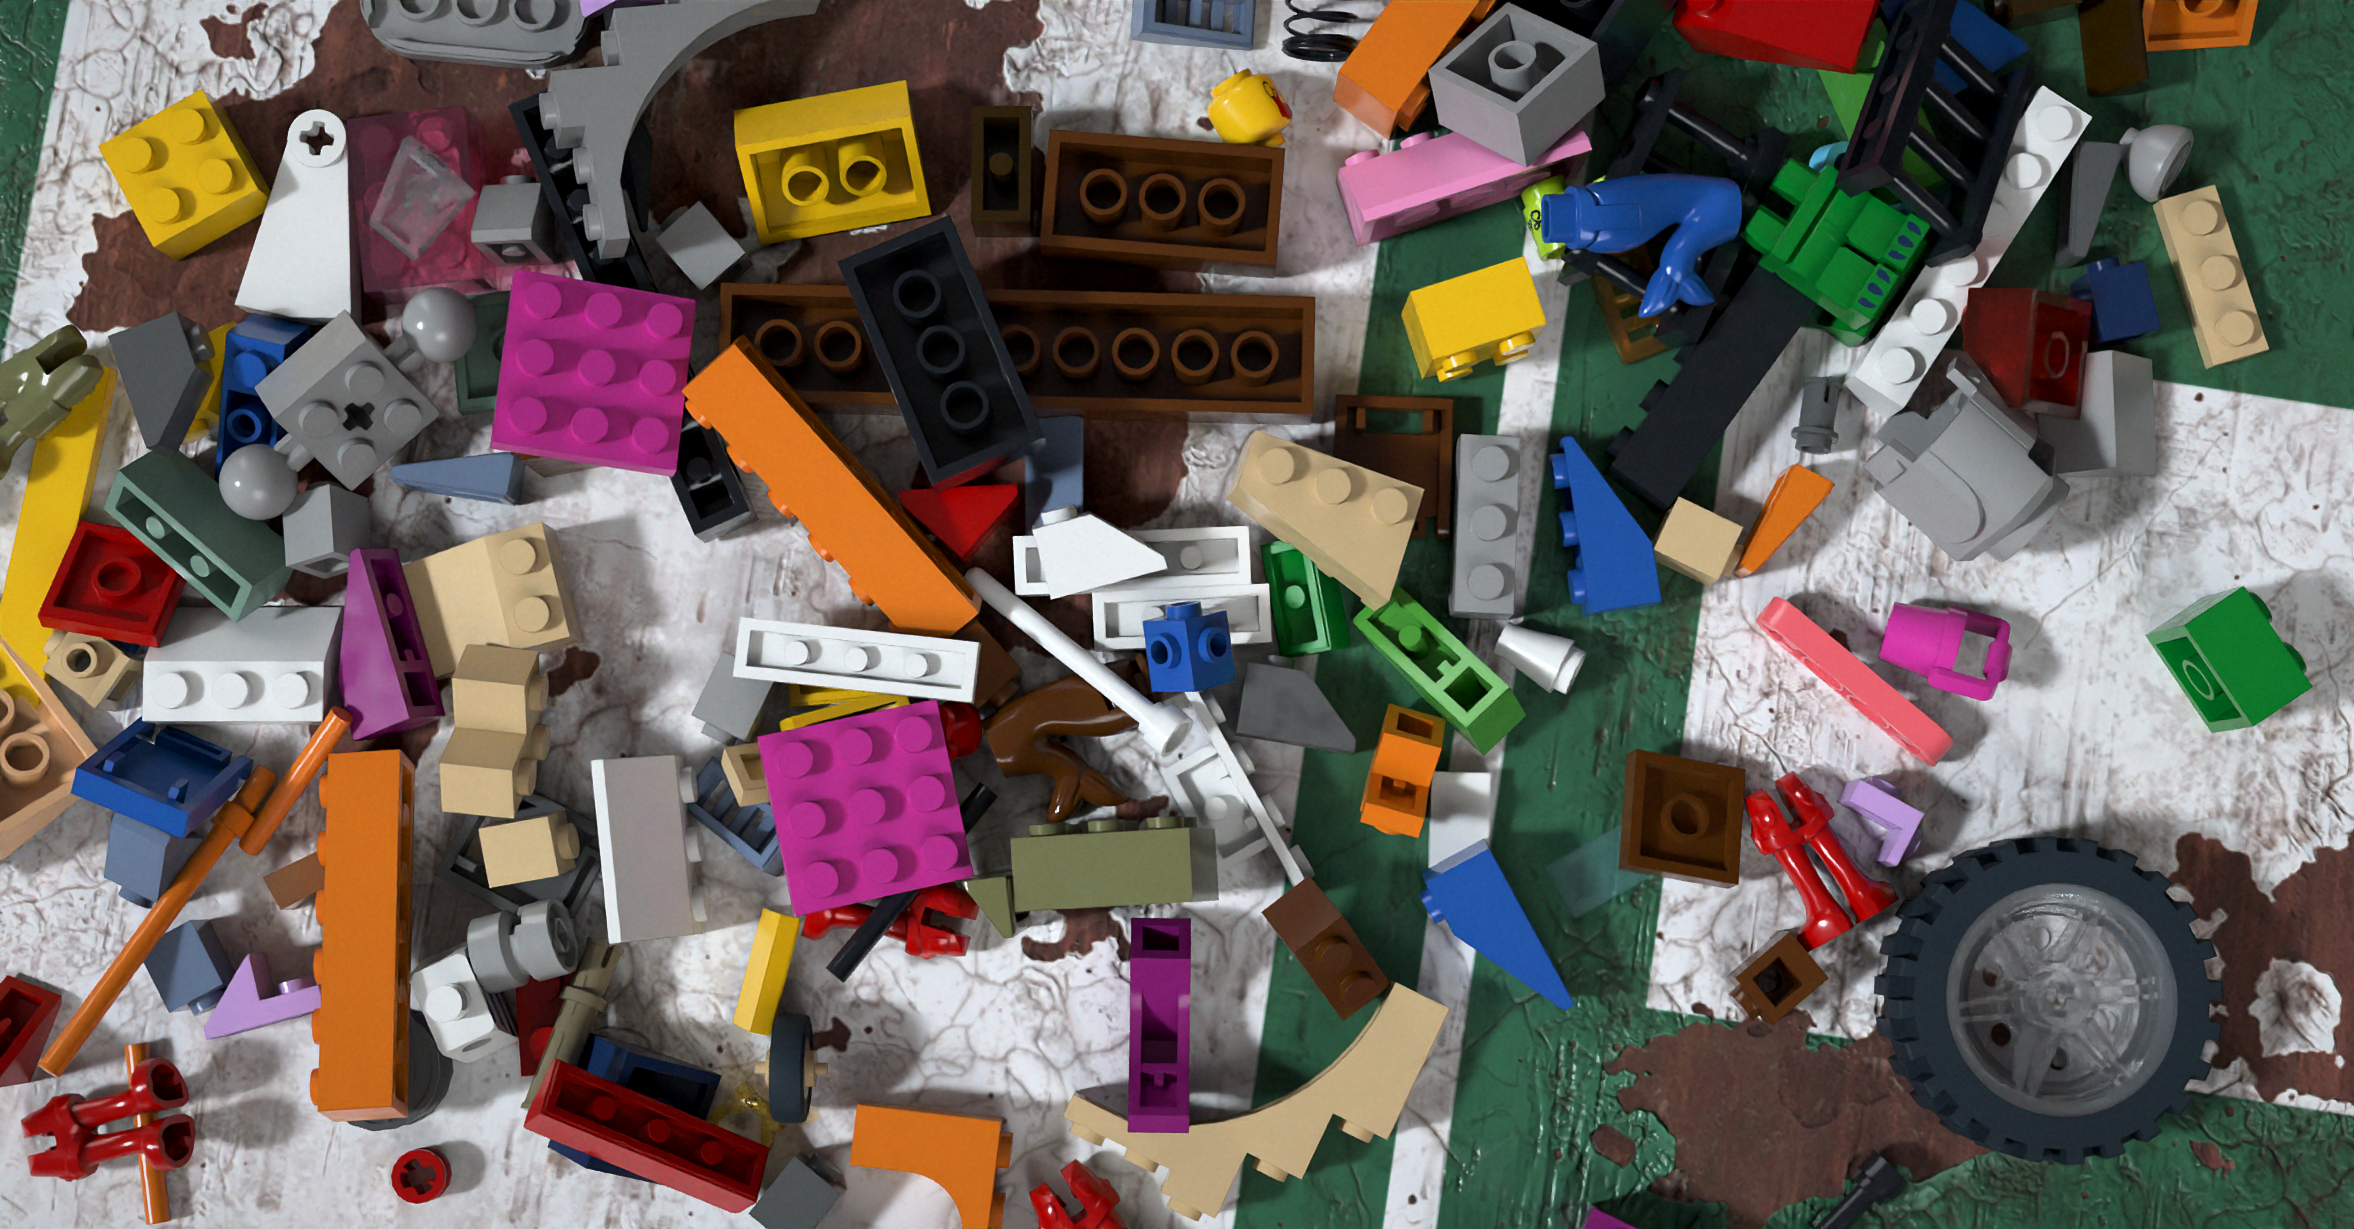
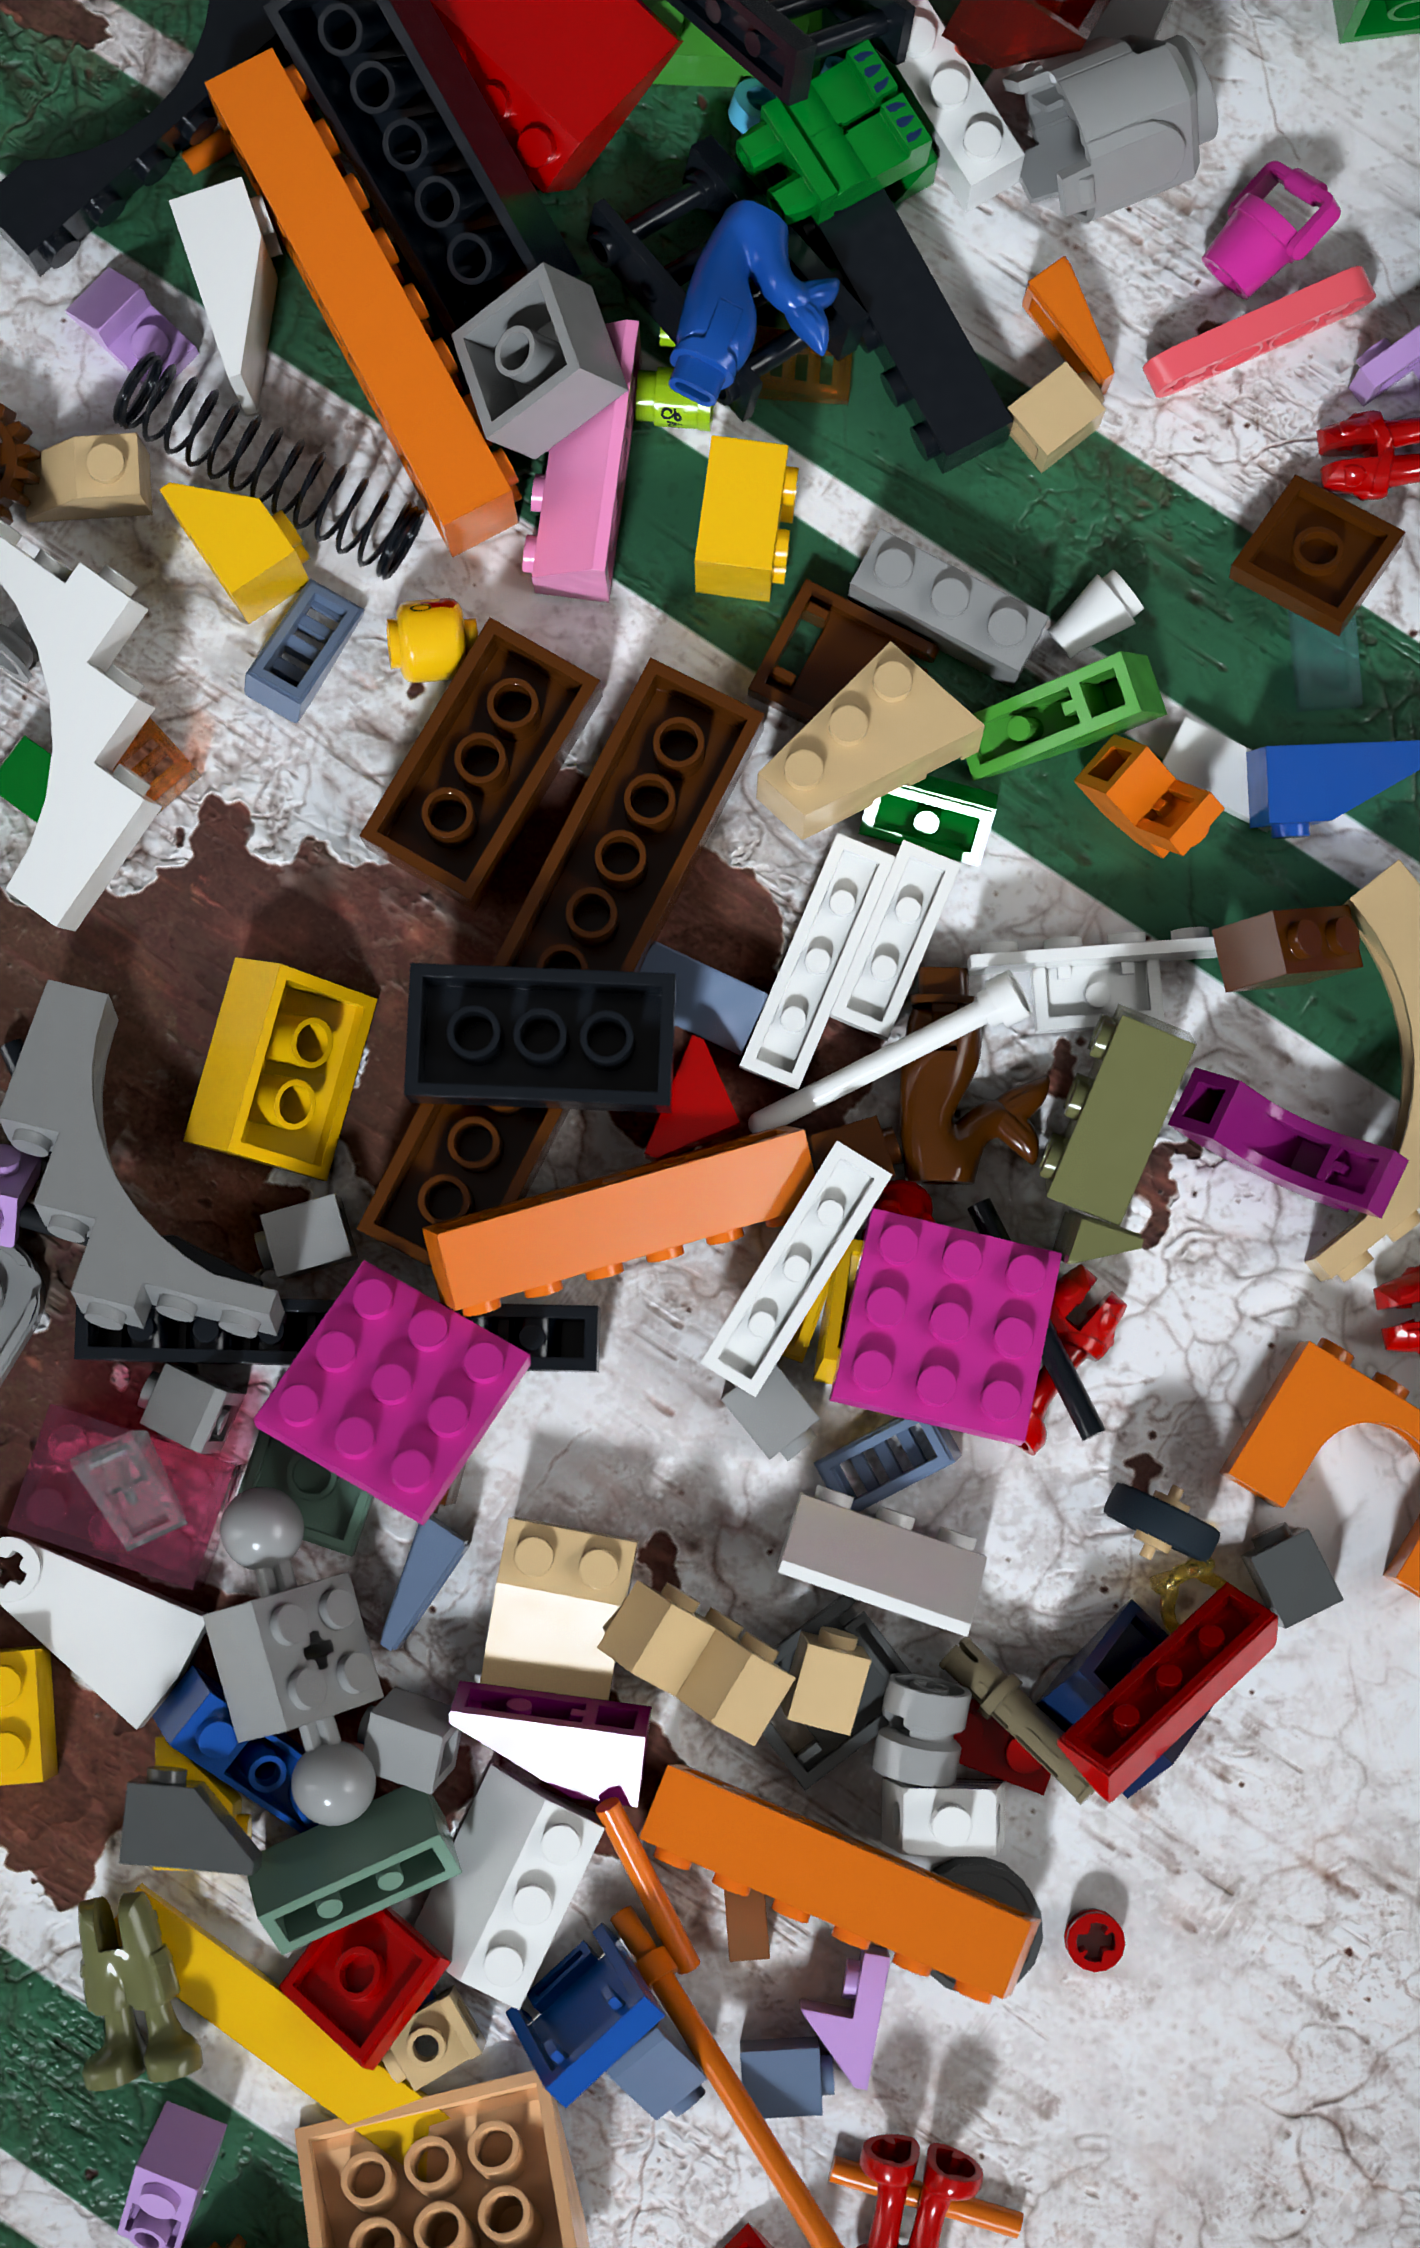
camera: 60 degrees left, 0 degrees up
tan plate [721,742,770,807] -> none
yellow tile [732,908,801,1036] -> none
dark brown brick [971,106,1034,238] -> none
white slope [1032,504,1167,600] -> none
blue brick [1142,601,1236,692] -> none
flat silver slope [1235,654,1356,755] -> none
blue slope [1549,436,1662,618] -> none
dark grey pin [1791,377,1842,455] -> none

